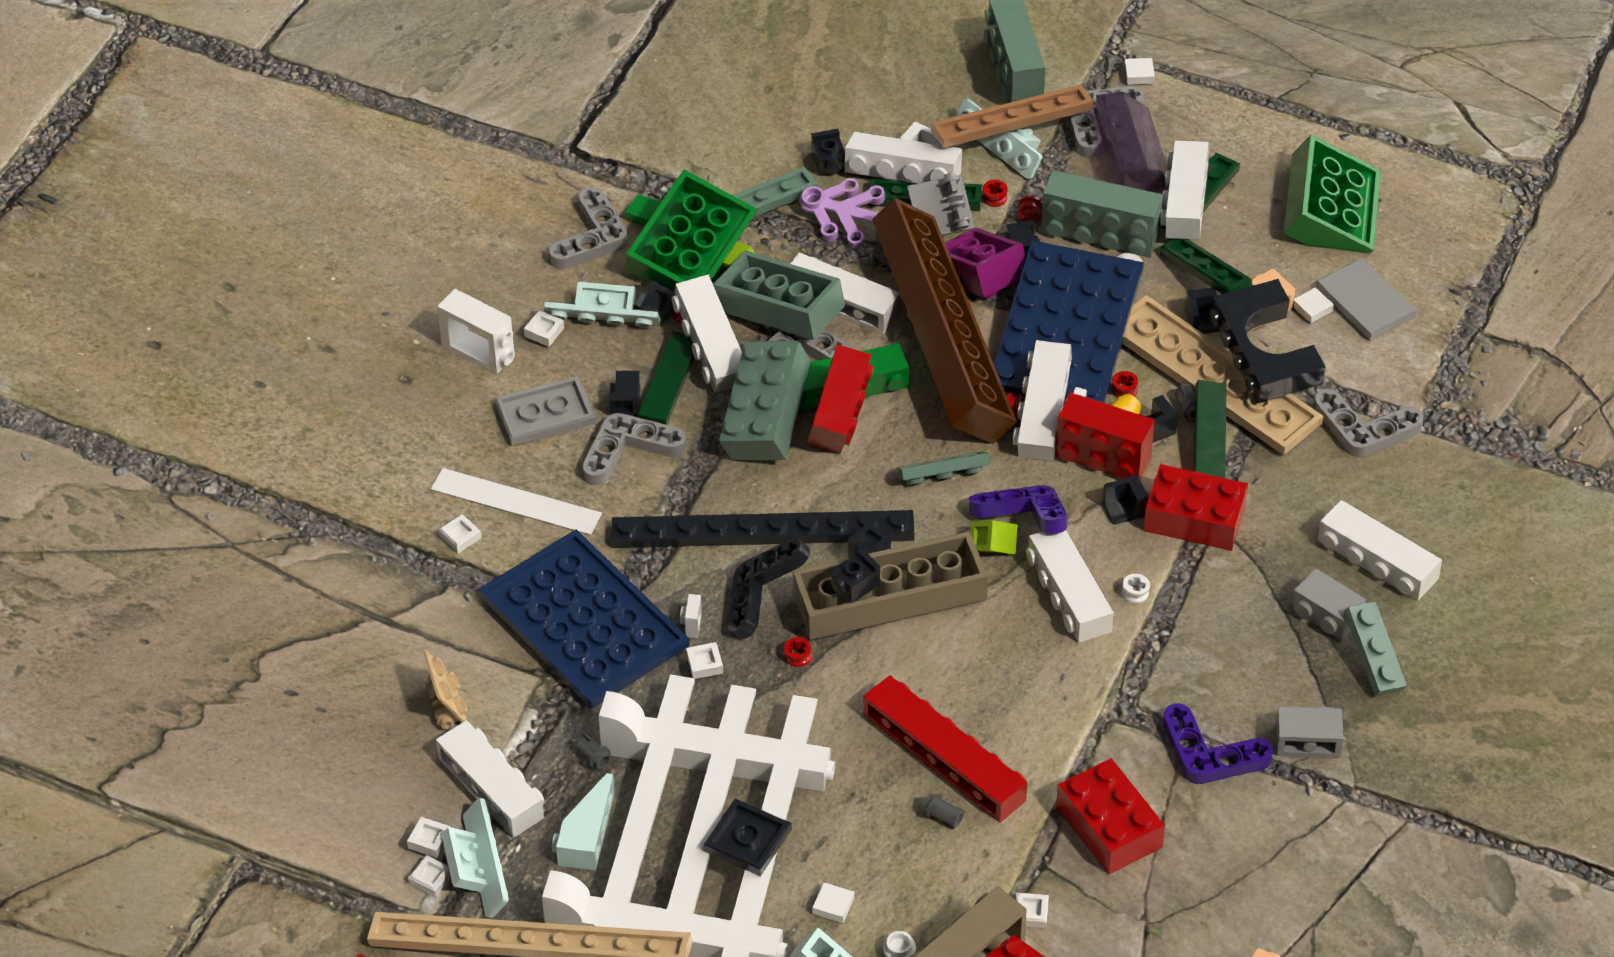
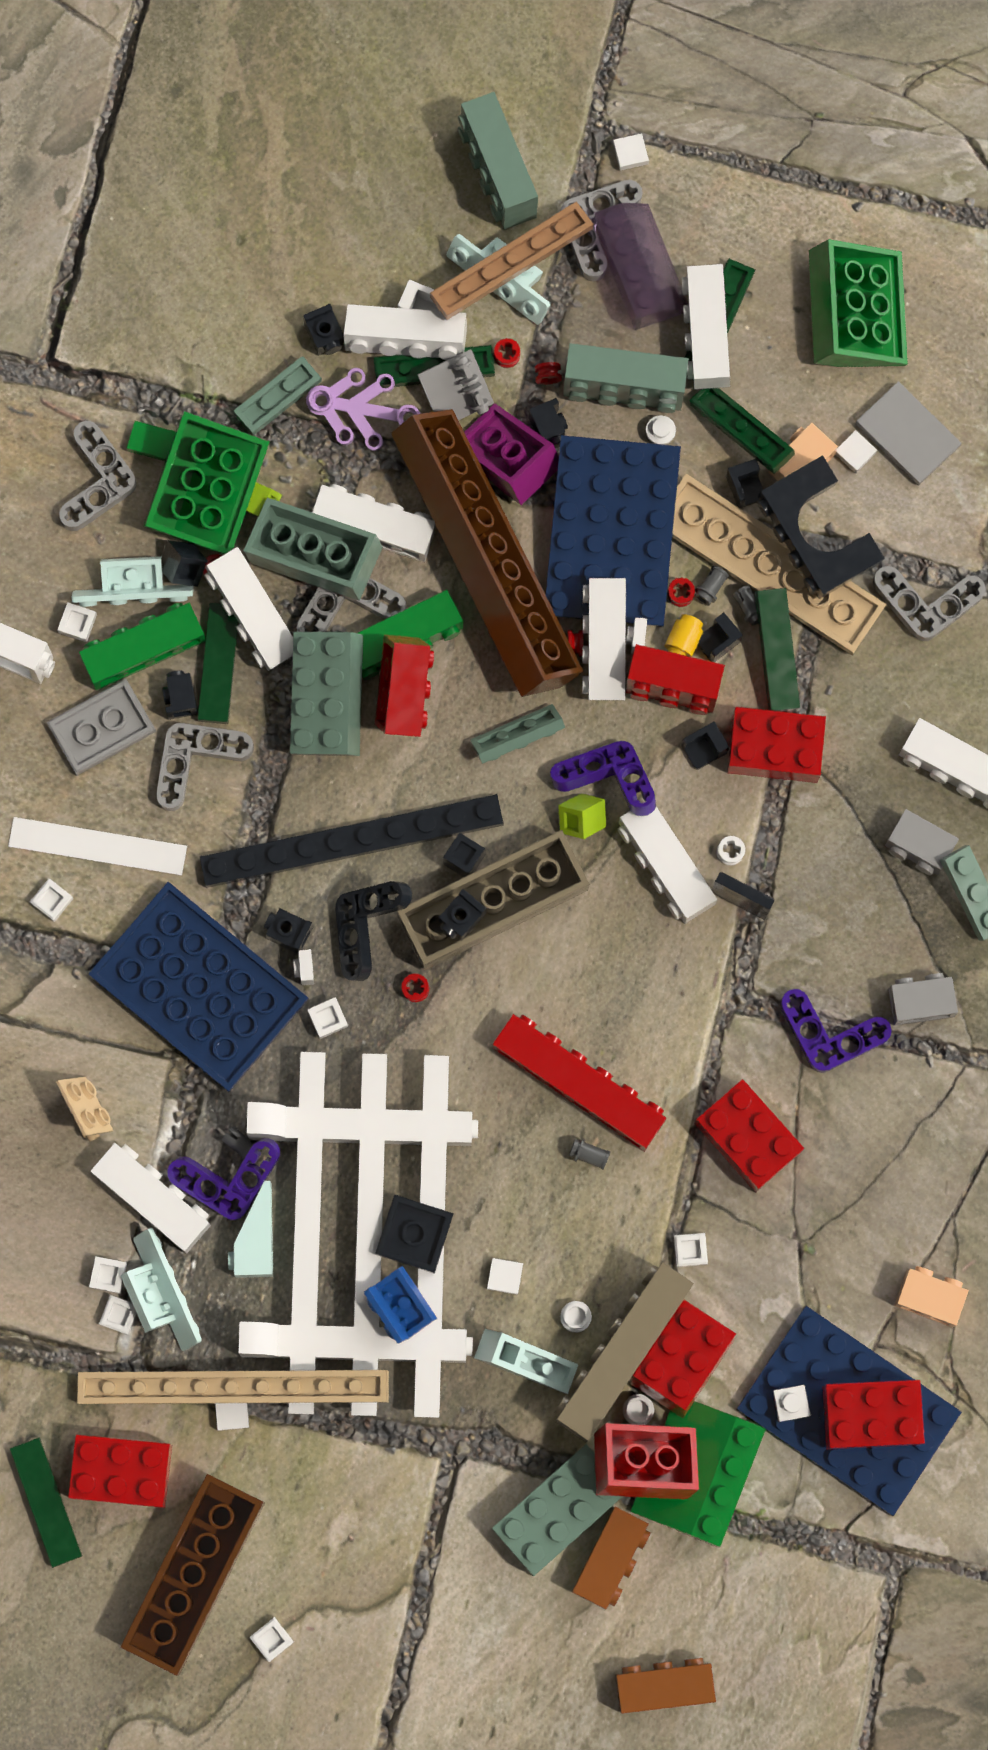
camera: 15 degrees left, 30 degrees up
none -> green brick [79,602,206,691]
none -> dark purple beam [167,1138,280,1220]
none -> black brick [264,908,313,954]
none -> blue bracket [364,1266,438,1344]
none -> dark grey pin [694,566,729,606]
none -> black tile [712,872,775,920]

